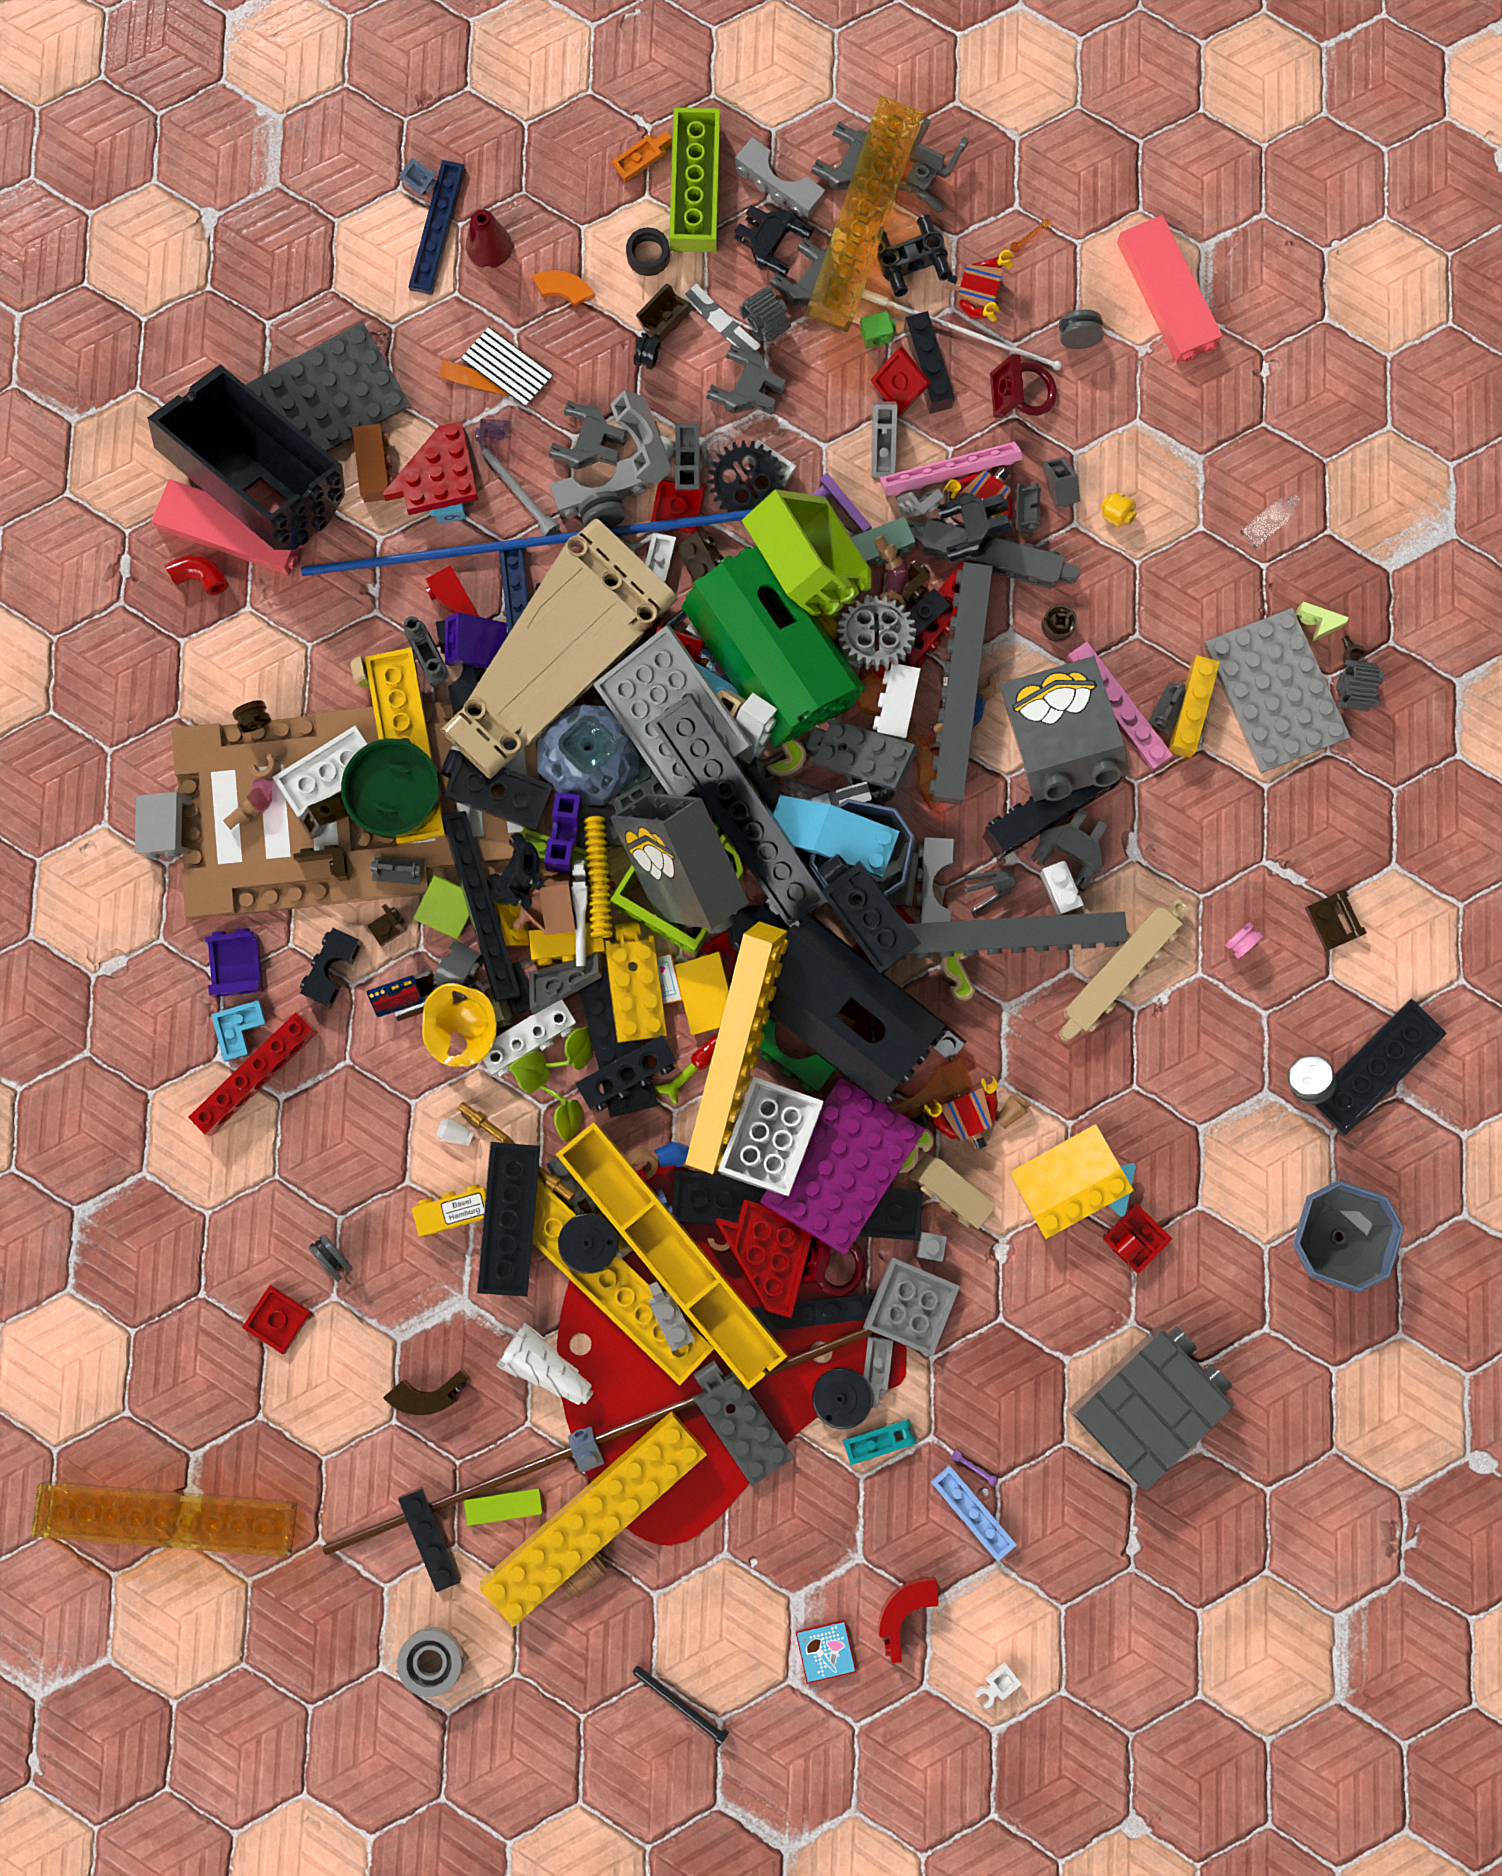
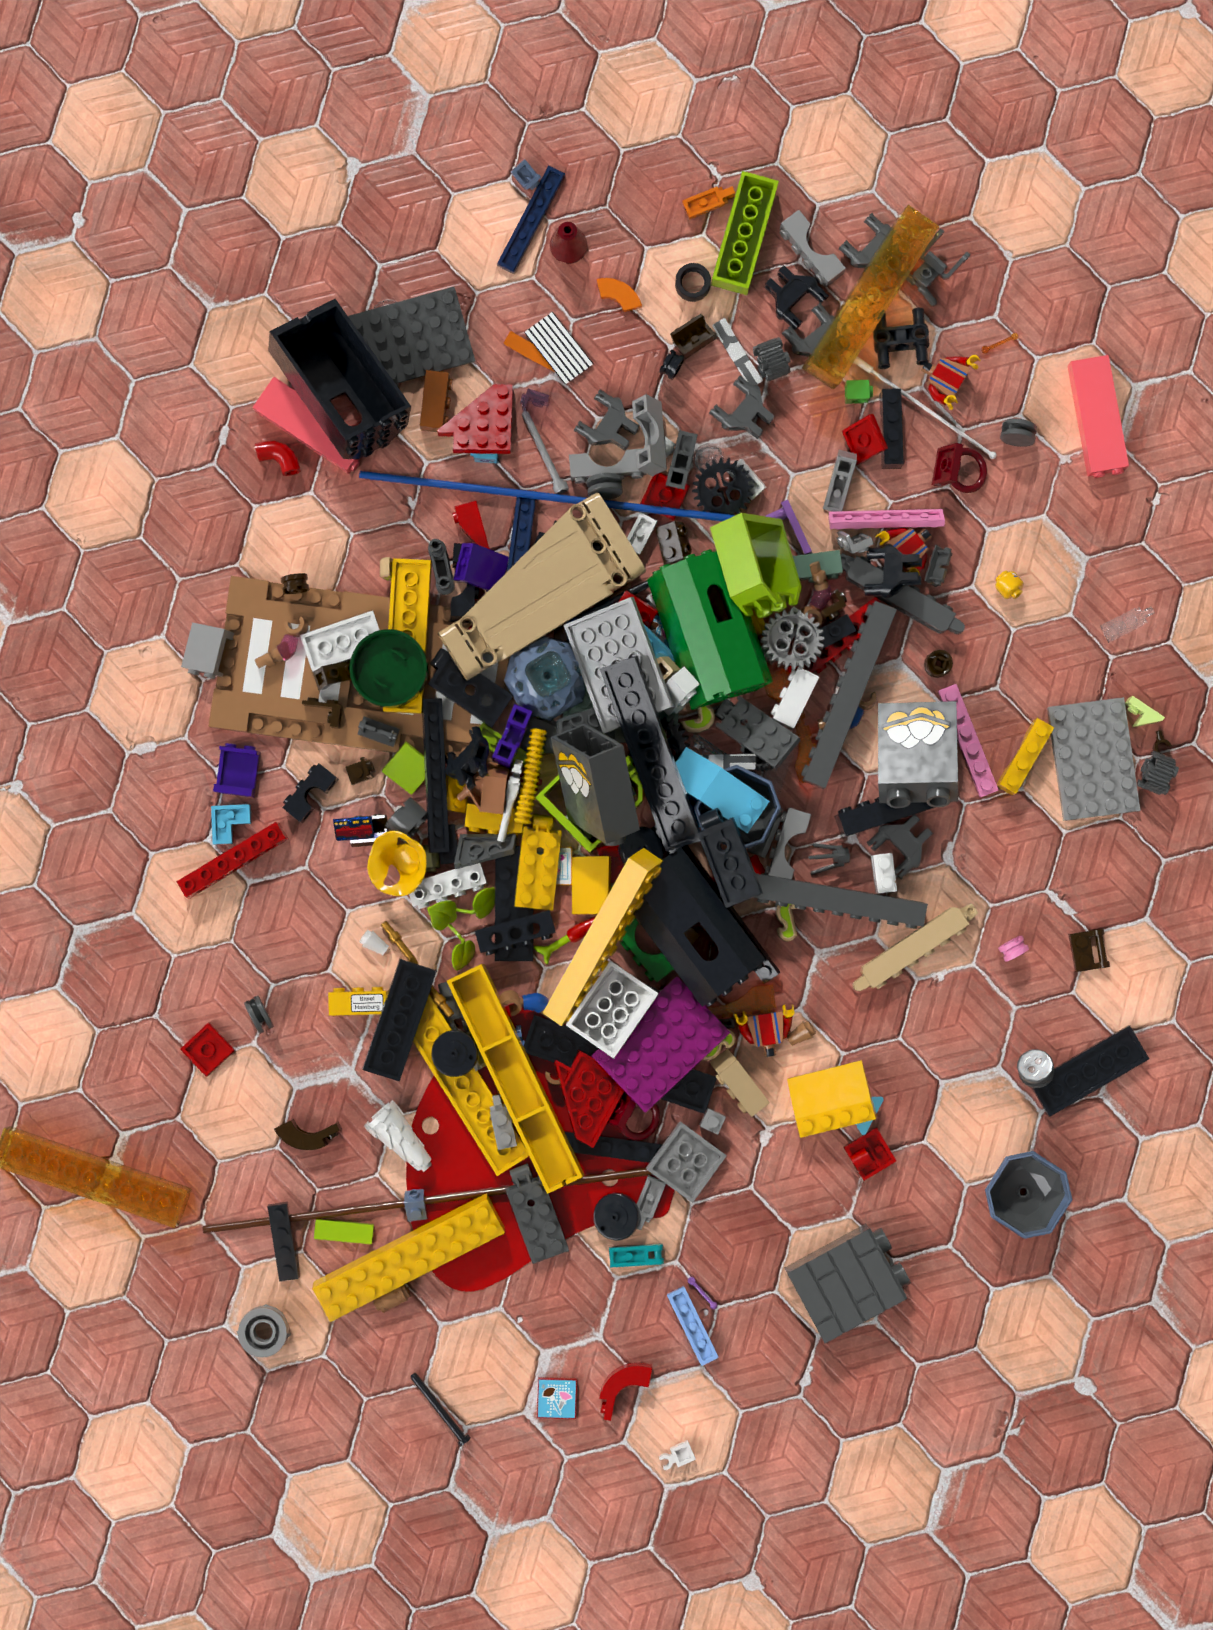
camera: 15 degrees right, 5 degrees up
dark grey slope [1042,457,1080,507] -> none
dark grey hinge [1148,682,1186,734] -> none

